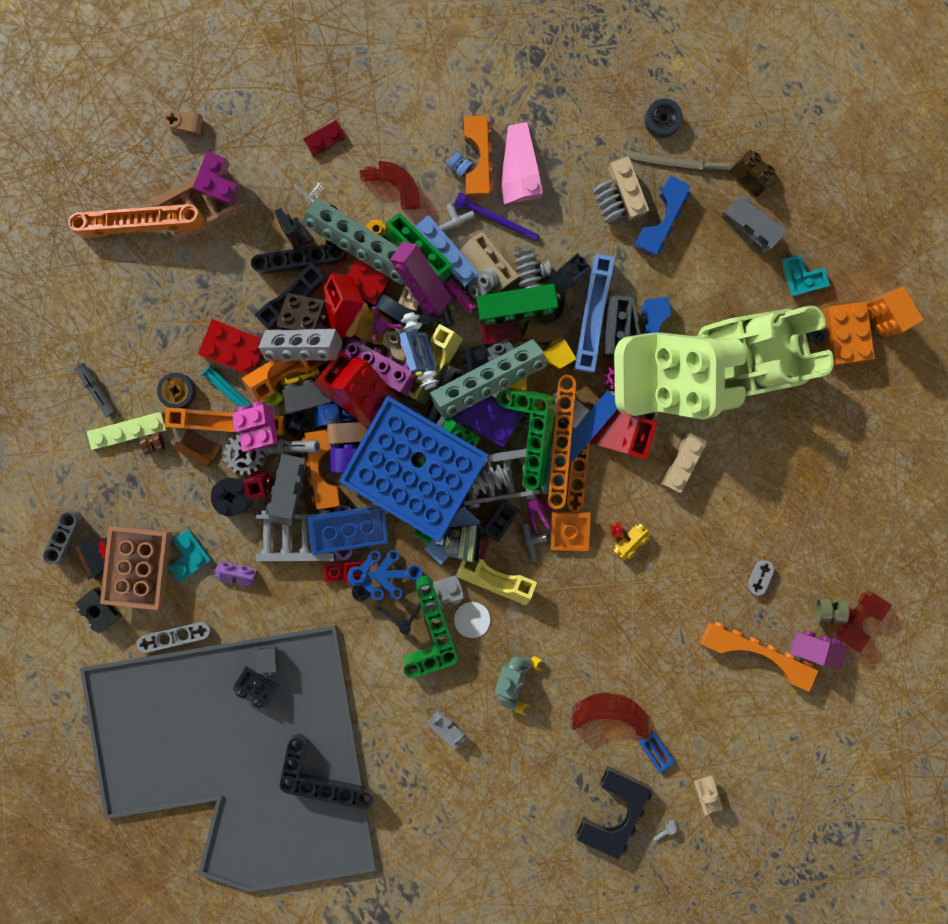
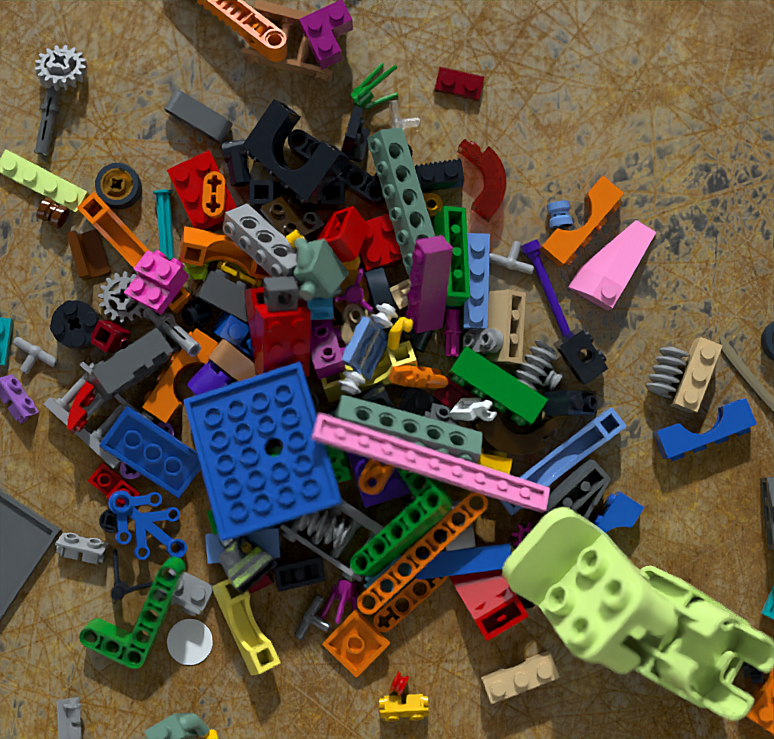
camera: 40 degrees right, 5 degrees down
none -> light grey piece [13,337,58,374]
none -> light grey gear [35,45,87,91]
none -> light grey hinge [55,533,109,565]
none -> red slope [67,381,96,435]
none -> dark grey beam [164,89,233,144]
none -> orange beam [202,171,227,219]
none -> black piece [221,138,251,187]
none -> black arch [242,99,350,204]
none -> dark grey brick [263,276,301,312]
none -> sand green torso [286,230,349,300]
none -> dark azure panel [308,297,333,320]
none -> bright pink plate [311,414,550,513]
none -> green plant [350,63,399,111]
none -> orange plate [359,458,396,495]
none -> yellow arm [387,317,413,350]
none -> orange hinge [388,365,448,389]
none -> black brick [415,158,464,193]
none -> white plate [450,398,497,421]
none -> black brick [553,328,608,385]

